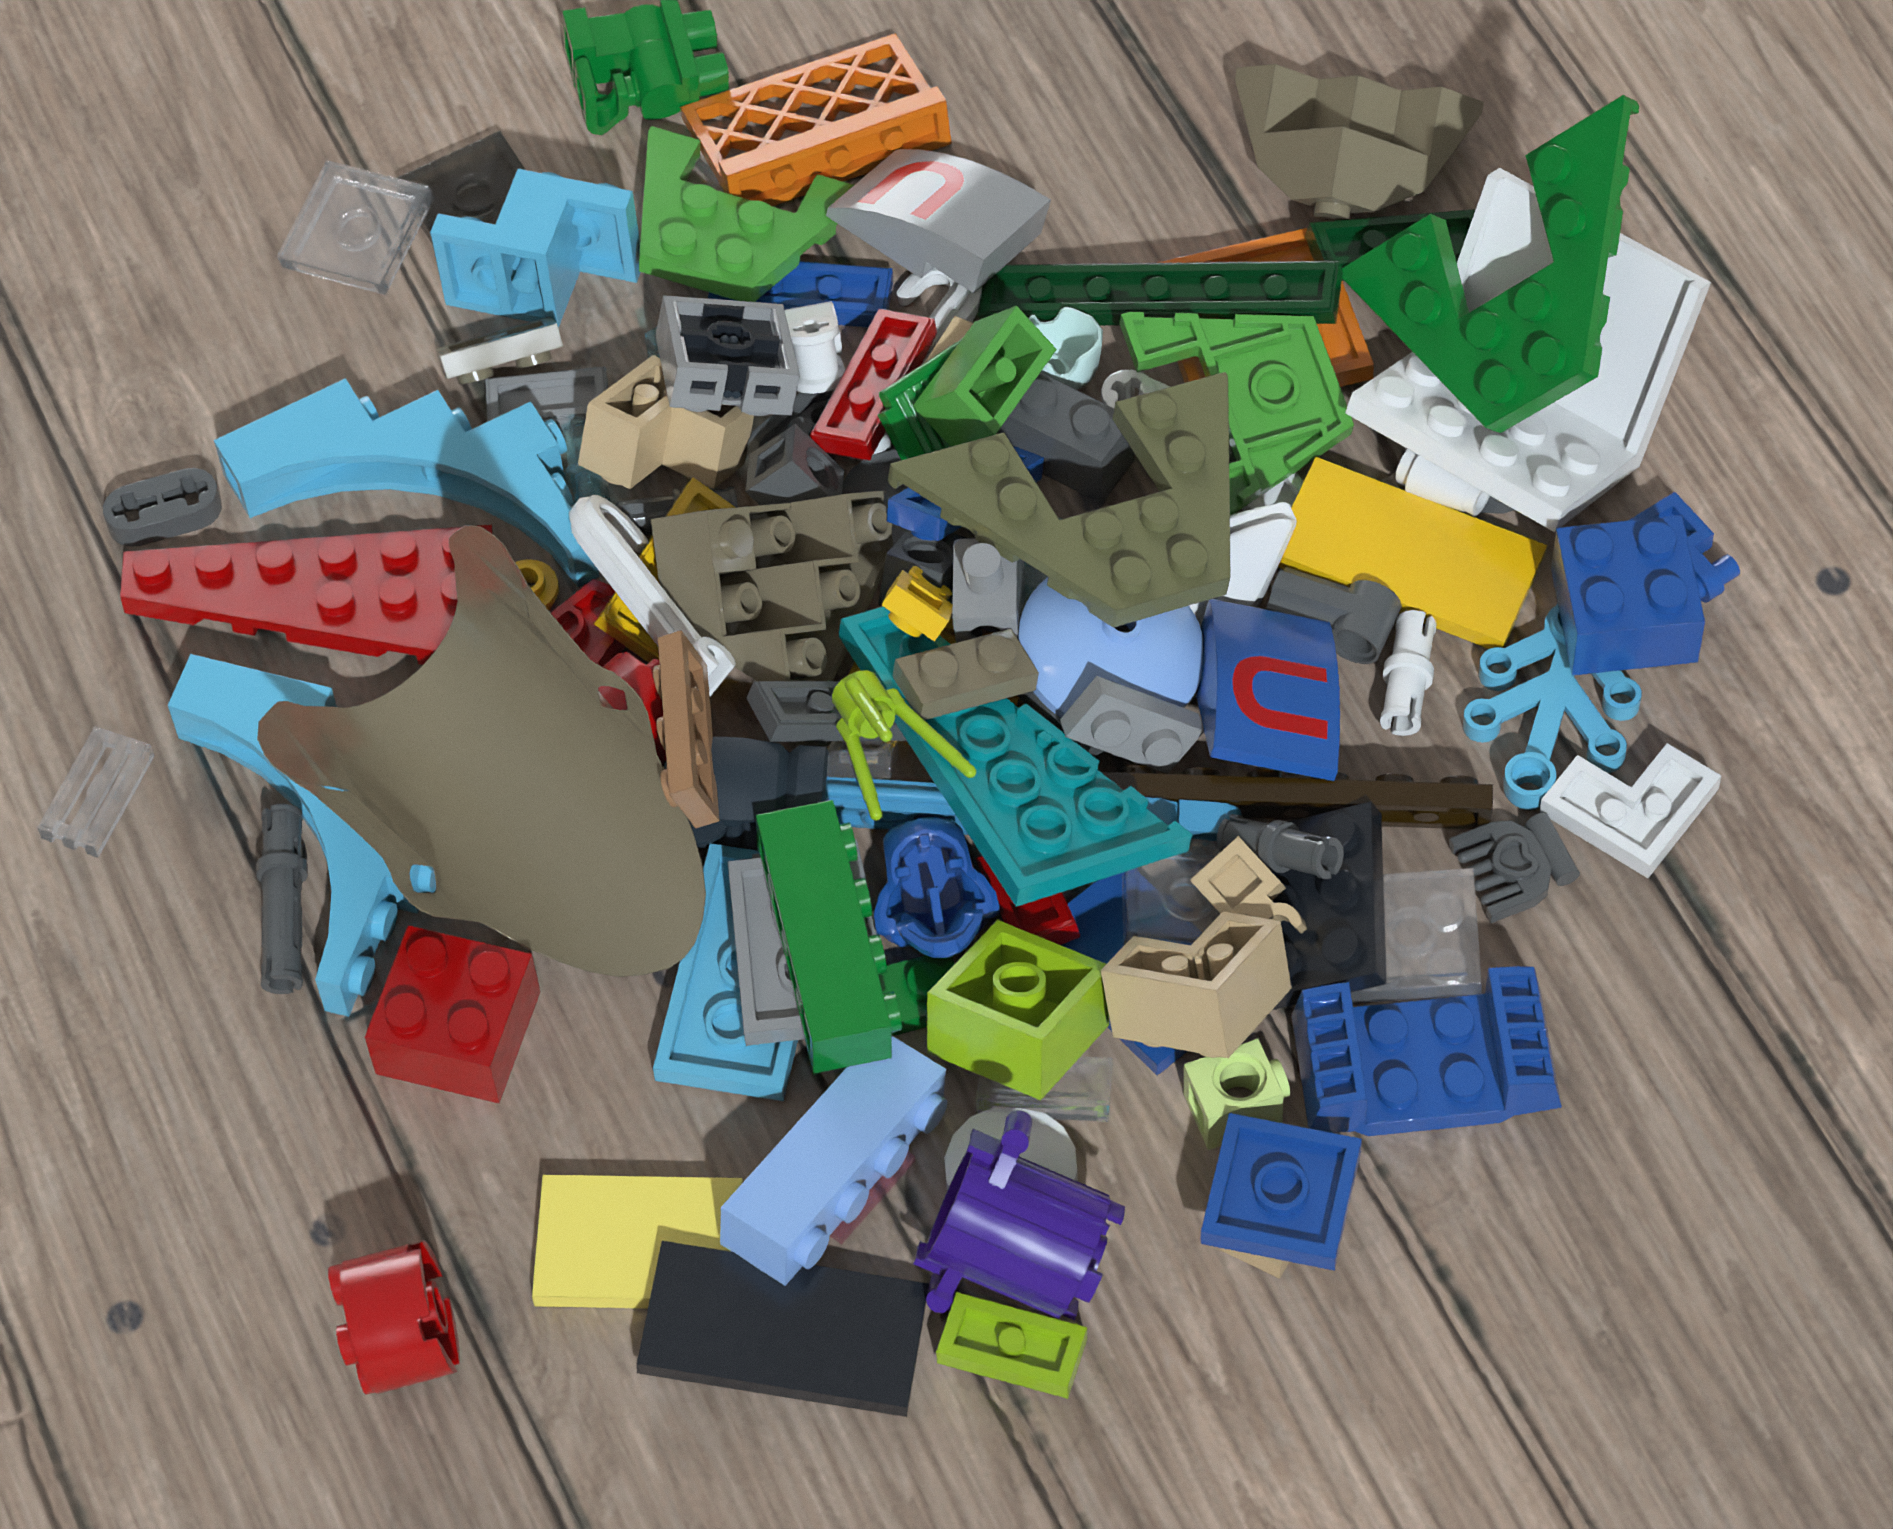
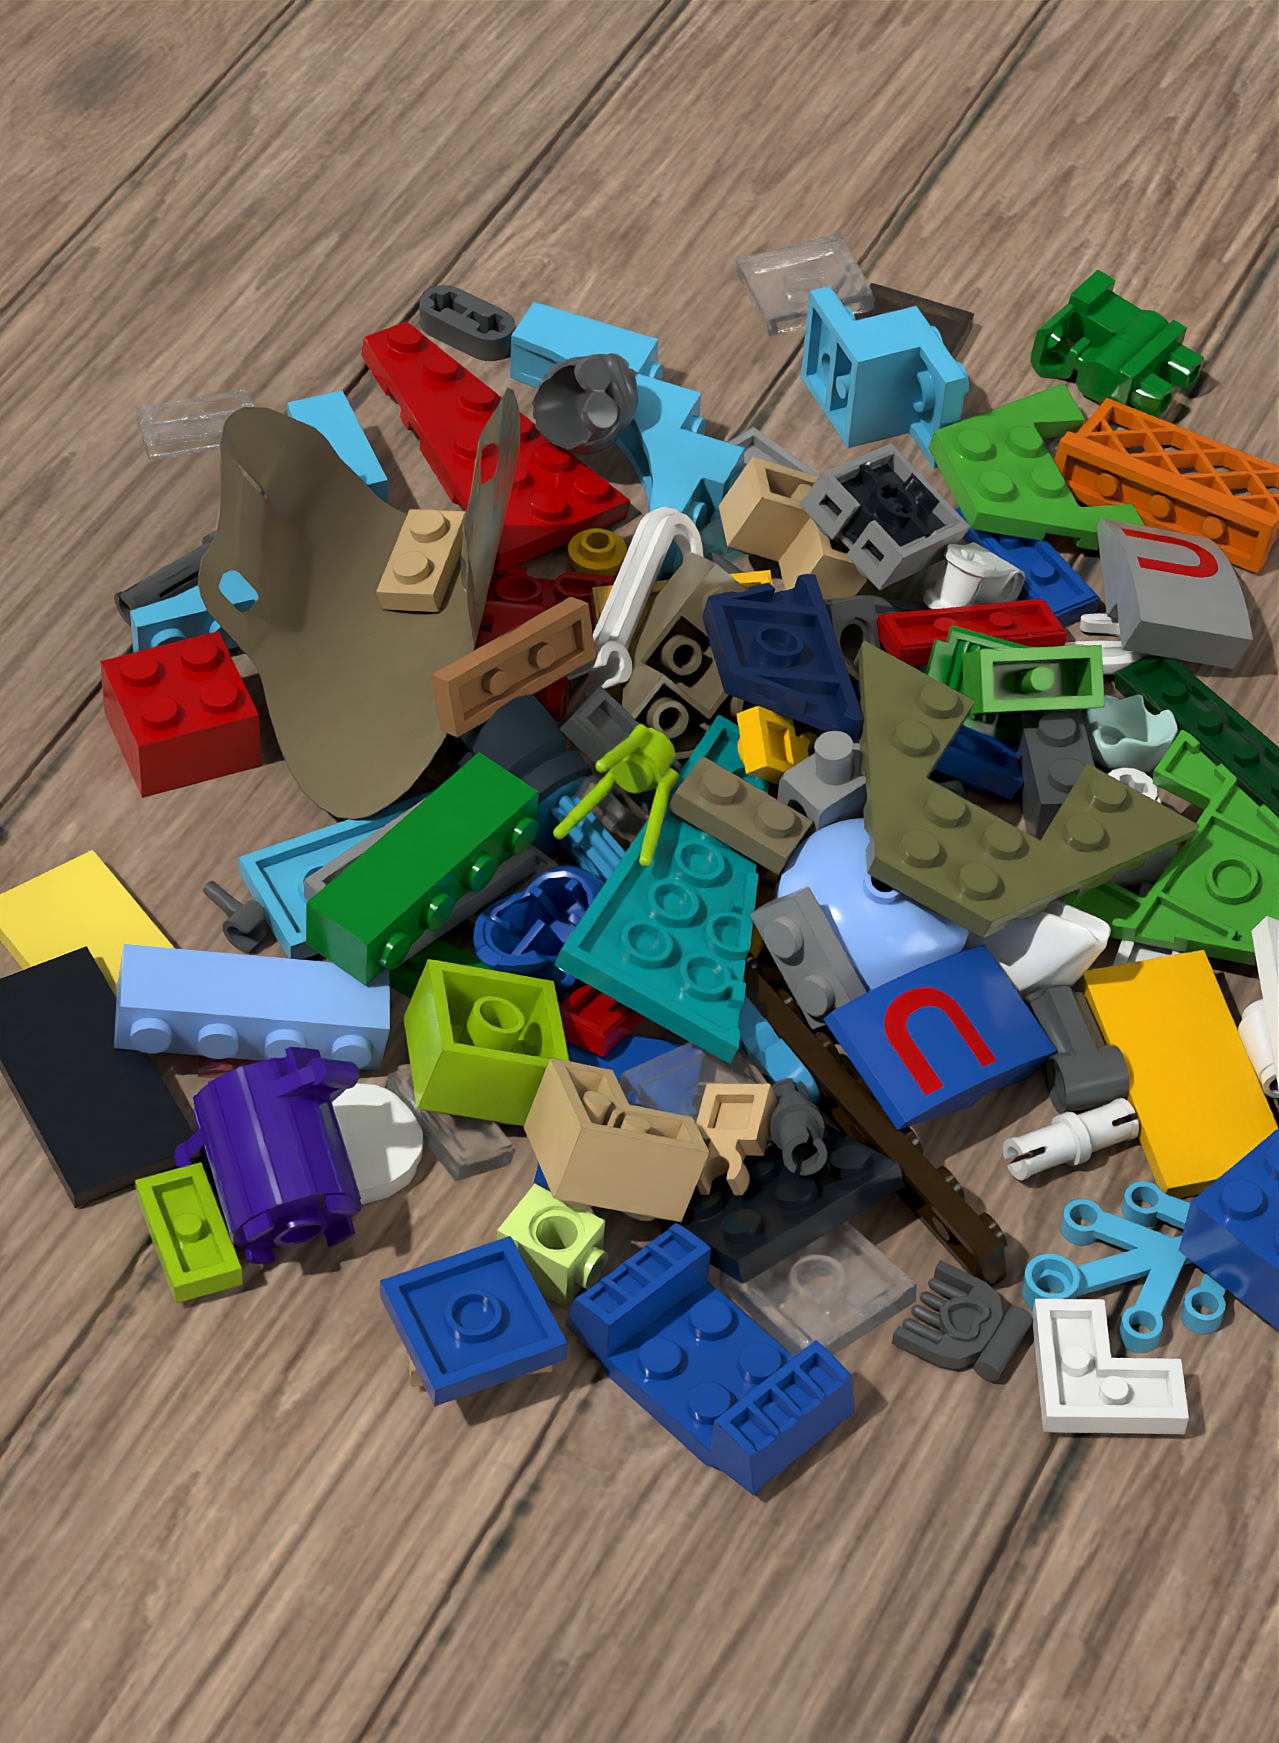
camera: 45 degrees right, 10 degrees down
plate [435,316,564,384] -> none
none -> dark grey hand [203,881,268,952]
none -> tan plate [376,509,466,612]
none -> dark grey hair [532,353,638,455]
none -> dark blue wing [702,574,864,741]

